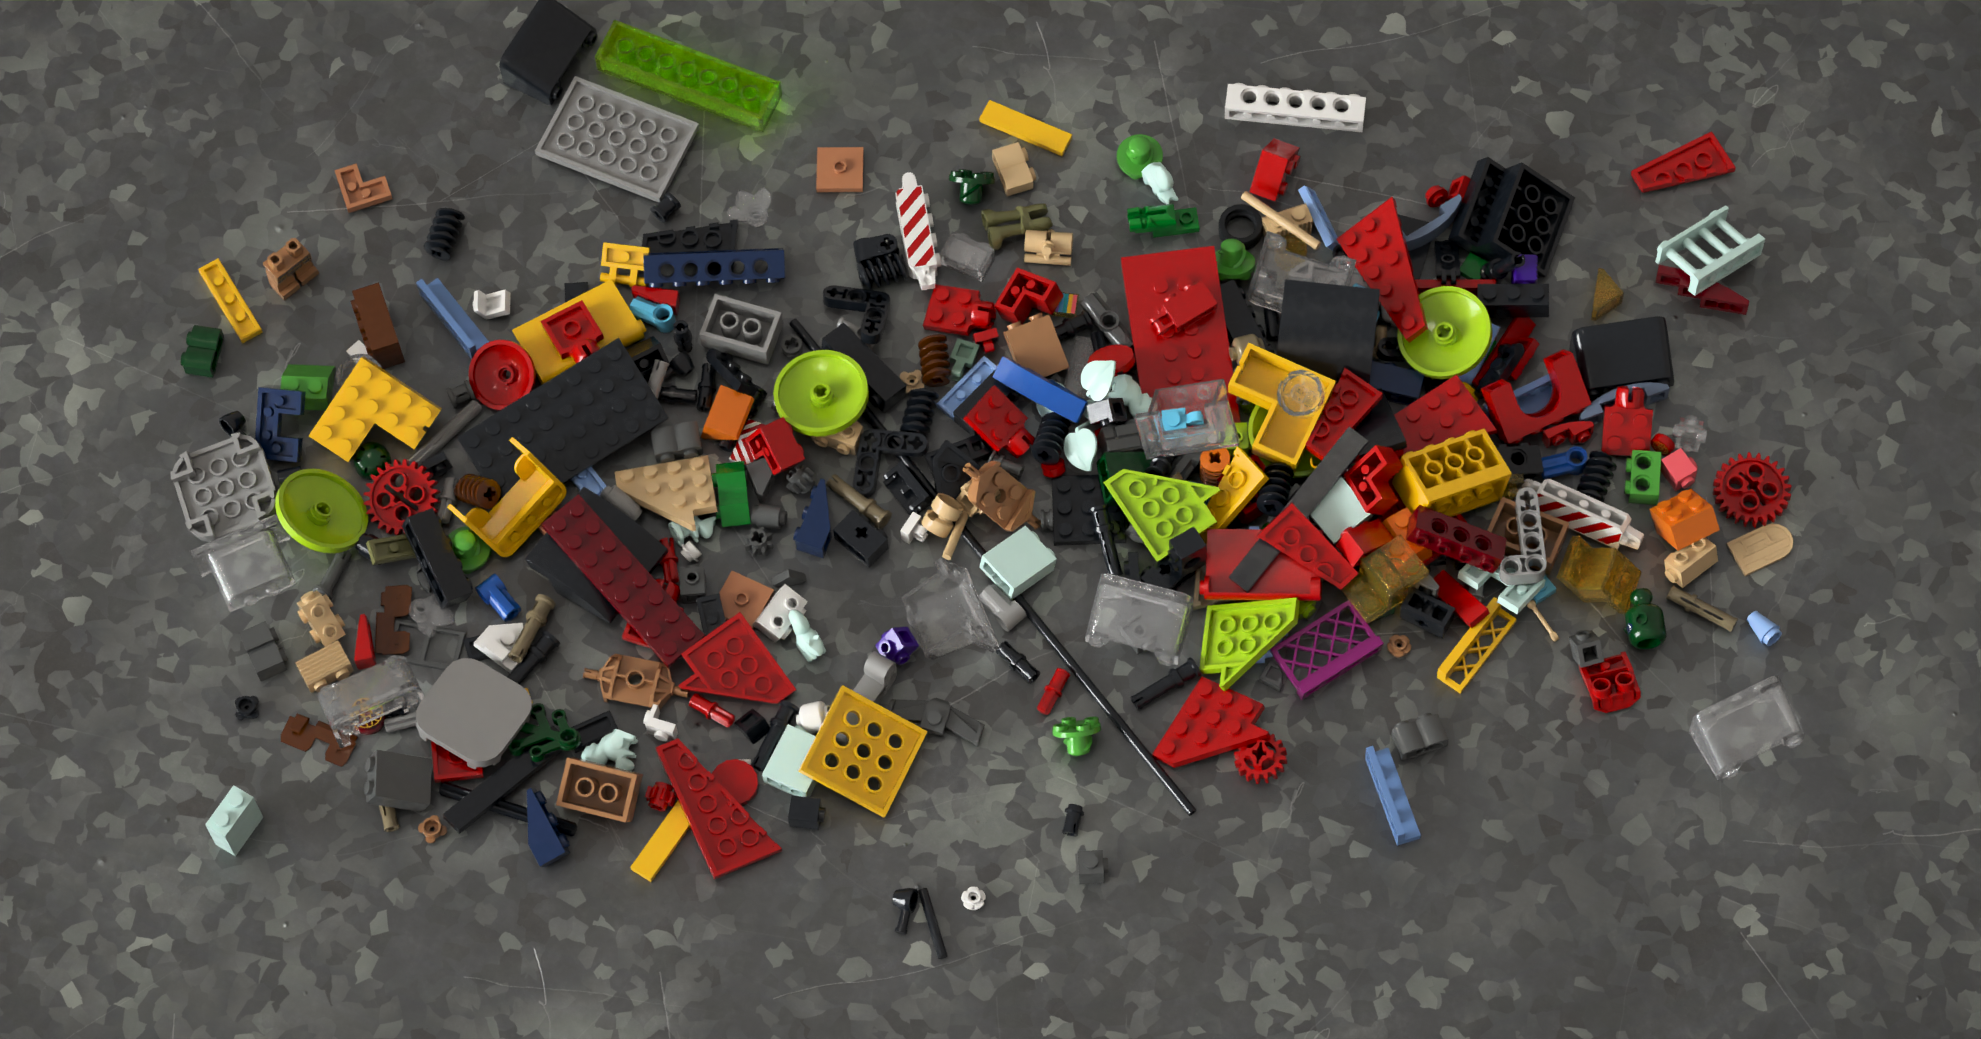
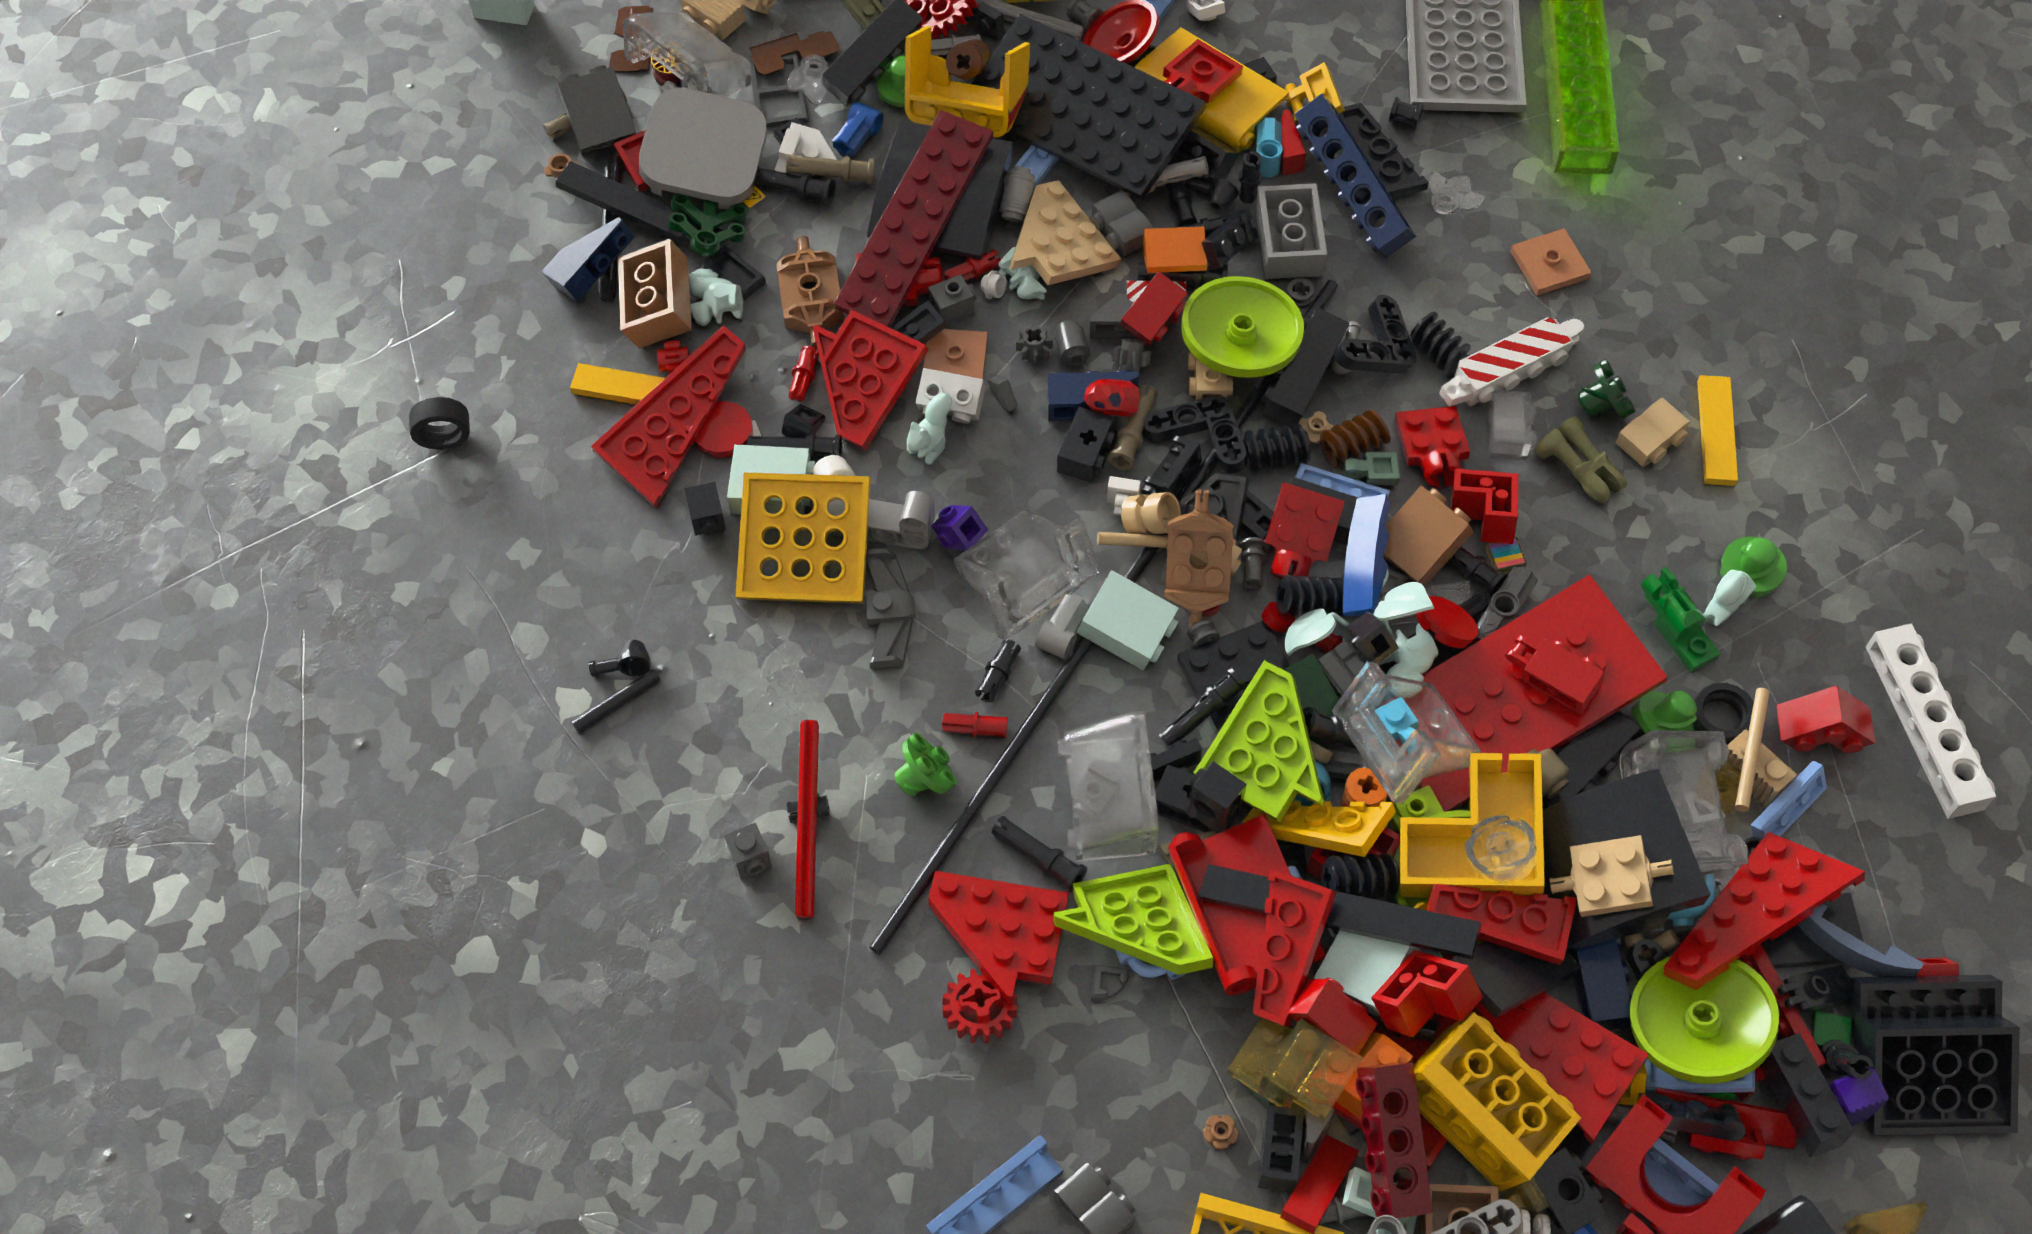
camera: 65 degrees right, 5 degrees down
red slope [354,614,377,670] -> none
white bracket [643,704,678,742] -> none
green brick [712,461,751,527] -> none
black piece [853,234,899,268] -> none
white plate [961,887,986,910] -> none
red tile [972,328,999,354] -> none
tan pin [1024,229,1073,266] -> none
magenta fence [1270,599,1384,700] -> none
lime plate [1298,601,1316,620] -> none
red plate [1425,185,1448,207] -> none
none -> black tyre [409,397,470,450]
none -> red axle [795,720,819,919]
none -> red rock [1084,379,1140,417]
none -> tan plate [1550,835,1674,917]

